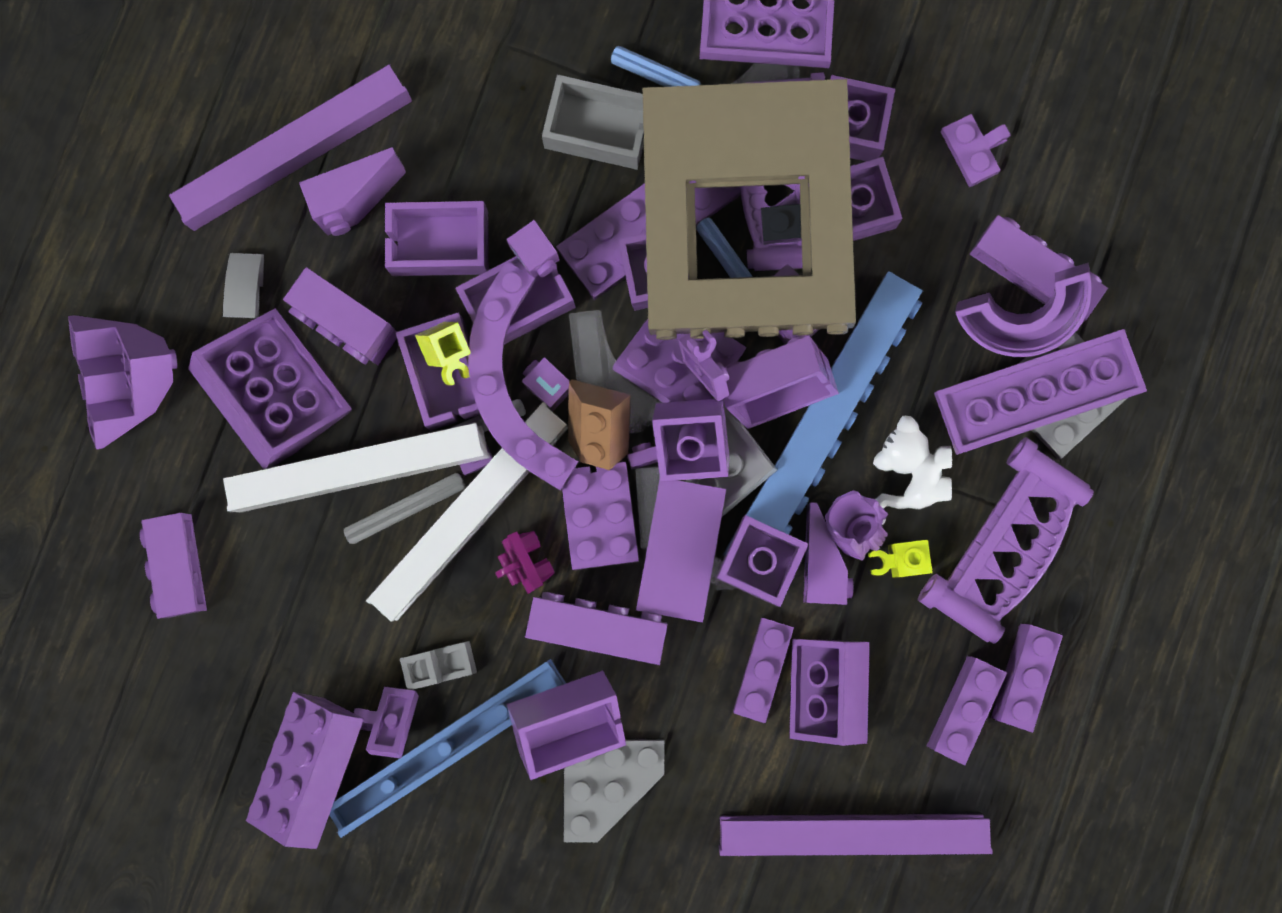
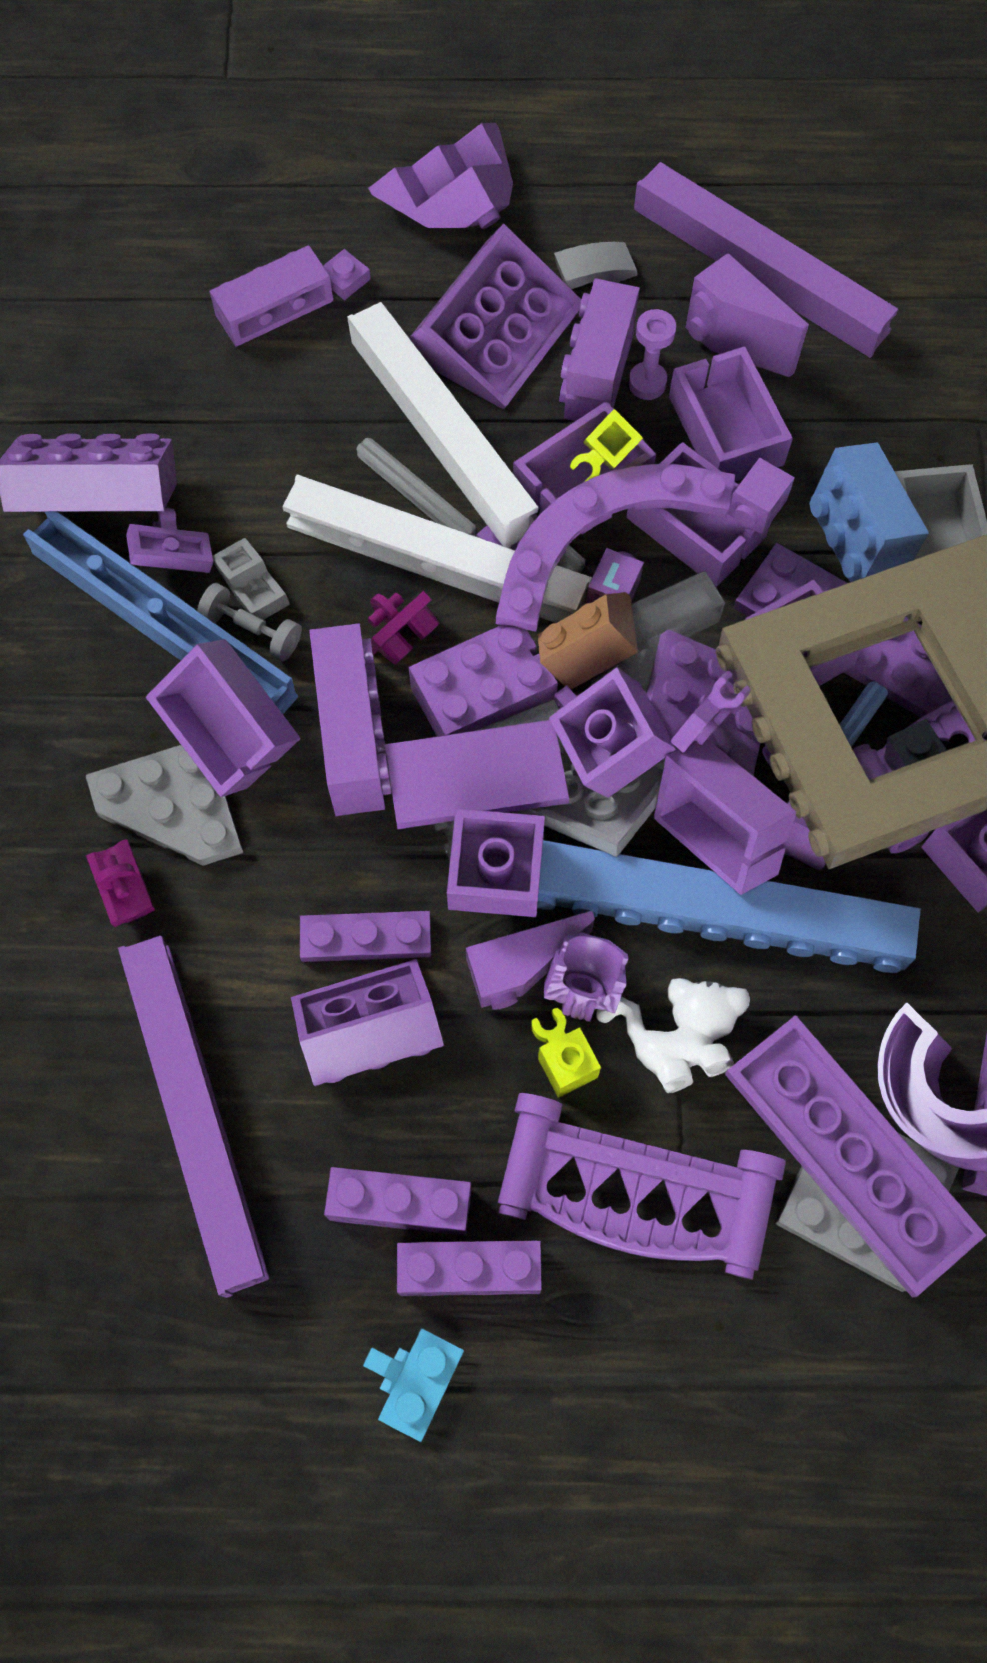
camera: 65 degrees right, 15 degrees down
none -> magenta hips [86,839,155,927]
none -> light grey wheel [197,583,302,661]
none -> medium lavender plate [323,249,371,301]
none -> medium azure hinge [363,1328,464,1442]
none -> medium lavender wheel [629,309,676,400]
none -> medium blue brick [809,442,929,583]

